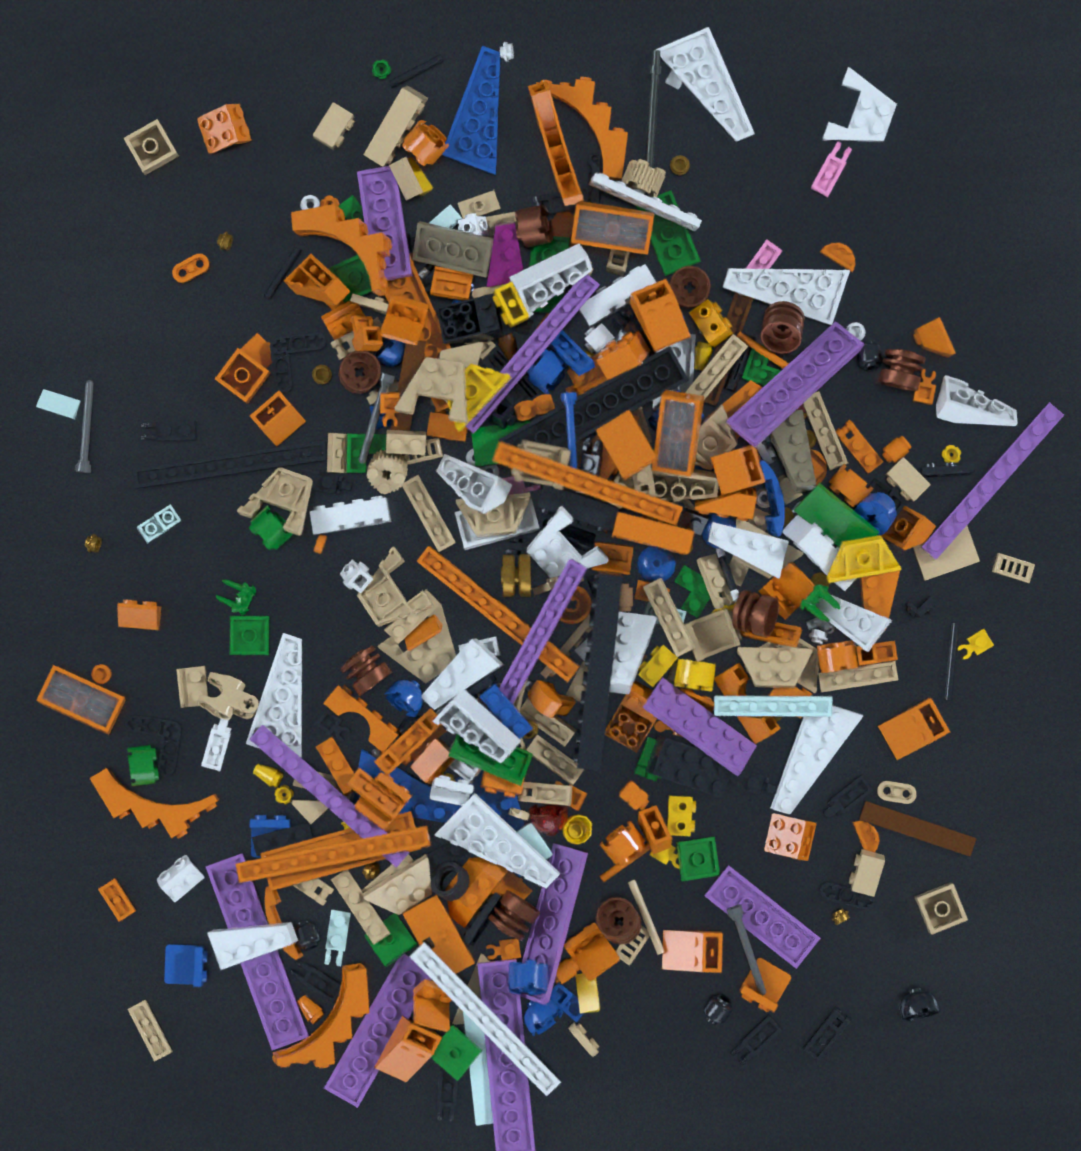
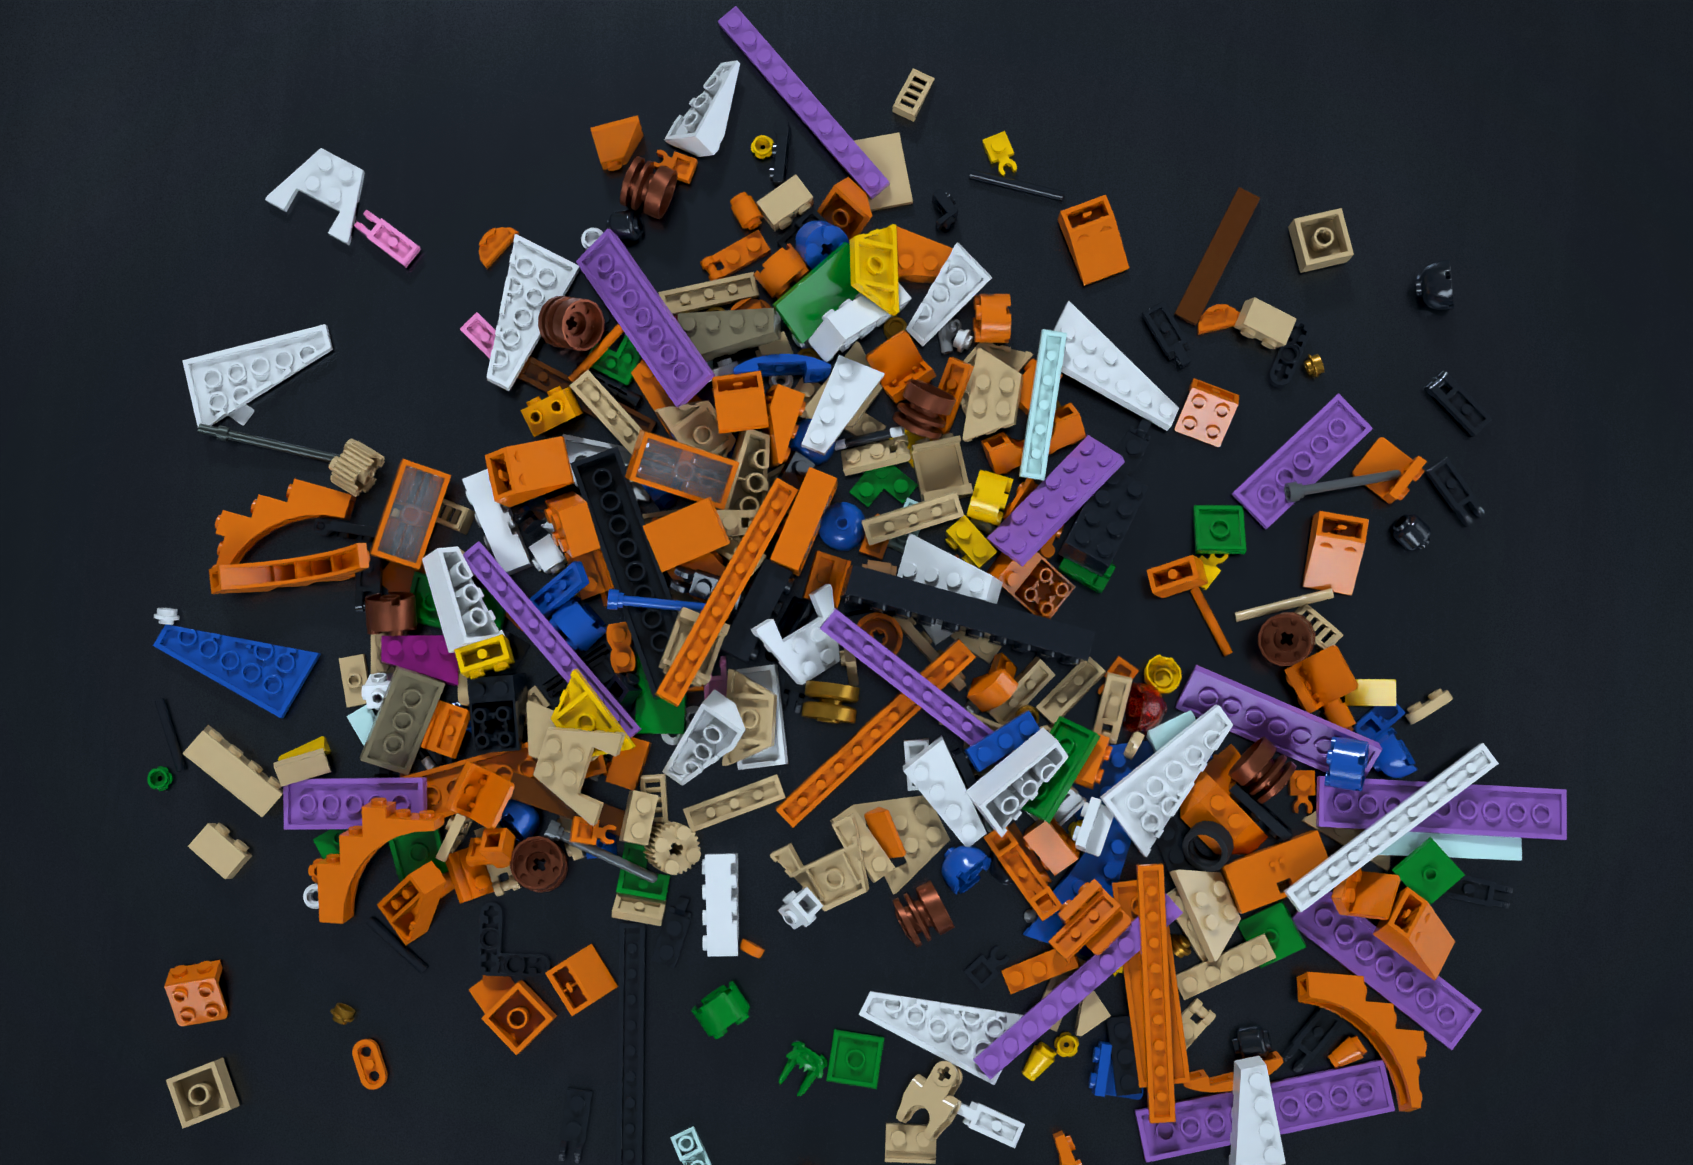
camera: 80 degrees left, 5 degrees down
tan wing [237,467,313,536] -> none
pearl gold plate [312,365,332,384] -> none
orange arch [323,685,399,753] -> none
light aqua hinge [324,910,351,967] -> none
orange brick [402,120,449,166] -> none
reddish brown cone [497,333,518,362] -> none
white plate [589,173,702,231] -> none
orange brick [600,821,645,866] -> none
orange brick [619,780,649,810] -> none
green tile [635,190,701,277] -> none
yellow brick [667,795,696,836] -> none
pearl gold plate [670,155,690,175] -> none
copper wheel [670,266,711,309] -> none
yellow cone [694,341,713,371] -> none
green piece [800,584,840,622] -> none
tan plate [818,661,898,692] -> none
orange brick [856,641,898,666] -> none
tan plate [877,781,916,804] -> none

